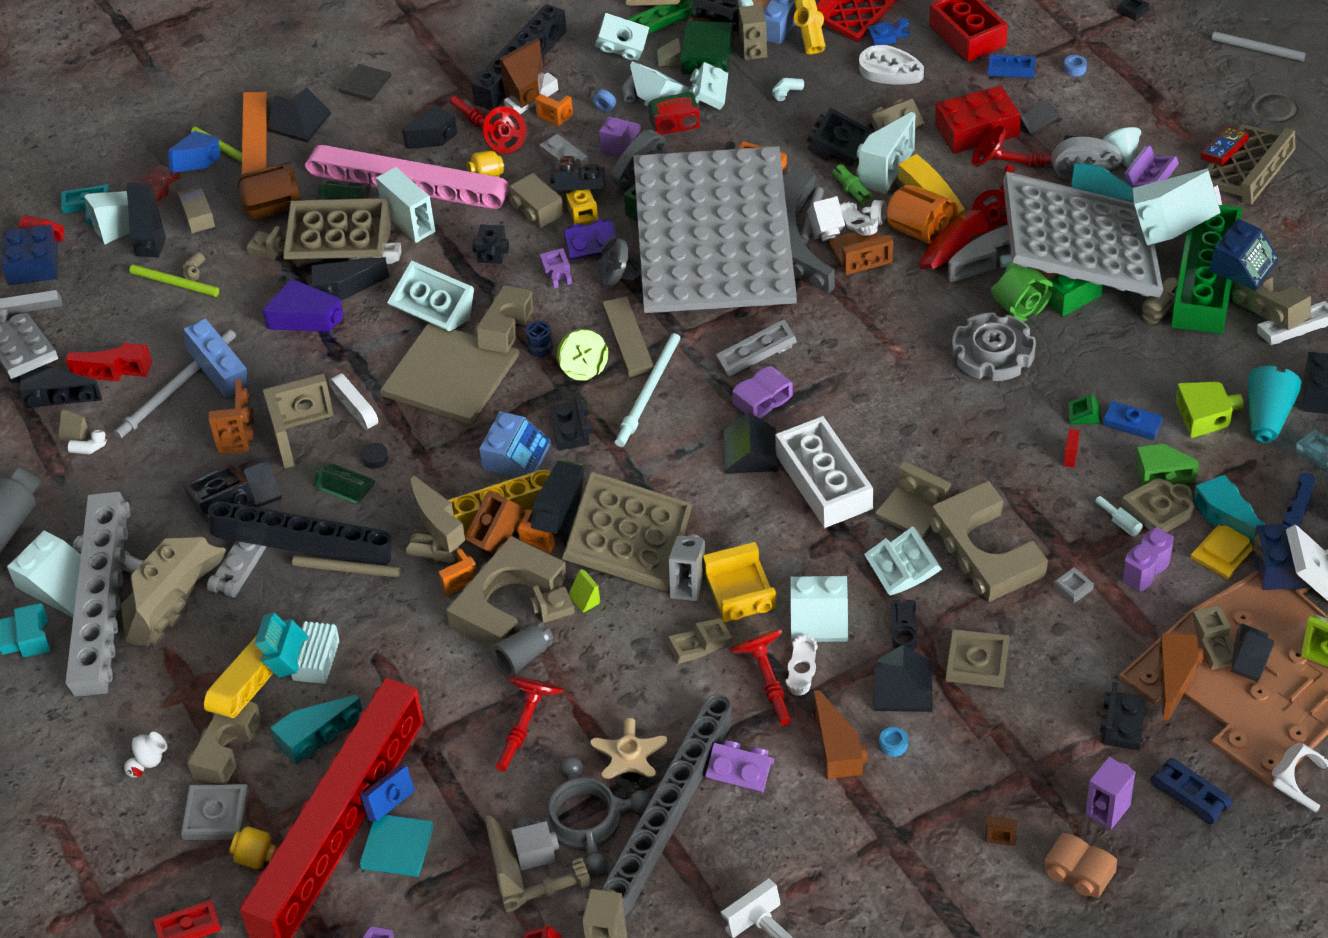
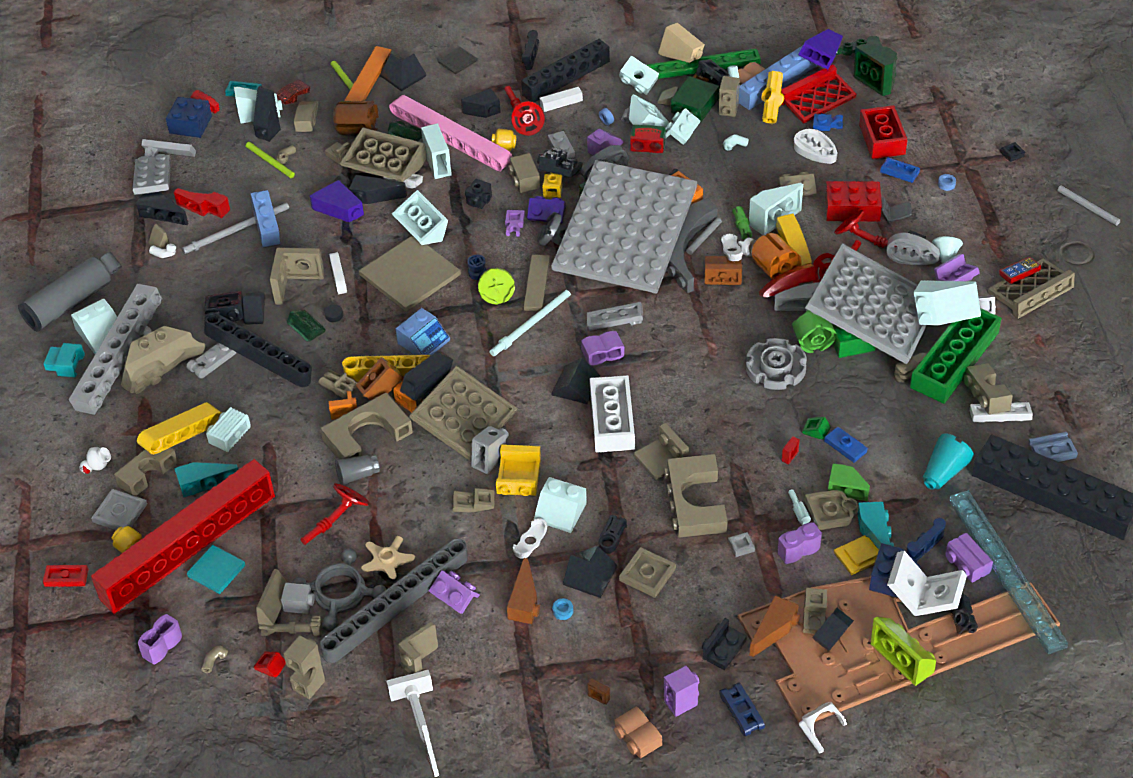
camera: 20 degrees right, 0 degrees up
blue slope [168,131,221,172] -> none
dark orange bracket [209,379,254,455] -> none
teal piece [254,613,309,678] -> none
dark tan bar [292,555,400,578] -> none
blue plate [361,765,415,822] -> none
dark tan slope [410,476,465,553] -> none
dark tan arch [475,285,533,354] -> none
reddish brown slope [500,38,544,108] -> none
dark tan bracket [530,585,575,623] -> none
orange bracket [535,94,573,127] -> none
black bracket [550,391,593,451] -> none
lime slope [569,569,600,612] -> none
red dish [728,629,791,726] -> none
black plate [807,107,871,166] -> none
white brick [807,197,845,242] -> none
light aqua slope [864,526,942,596] -> none
teal slope [1071,162,1134,203] -> none
lime torso [1175,382,1244,438] -> none
dark blue slope [1209,218,1279,291] -> none
none -> dark tan bracket [398,622,438,676]
none -> black hinge [522,30,539,70]

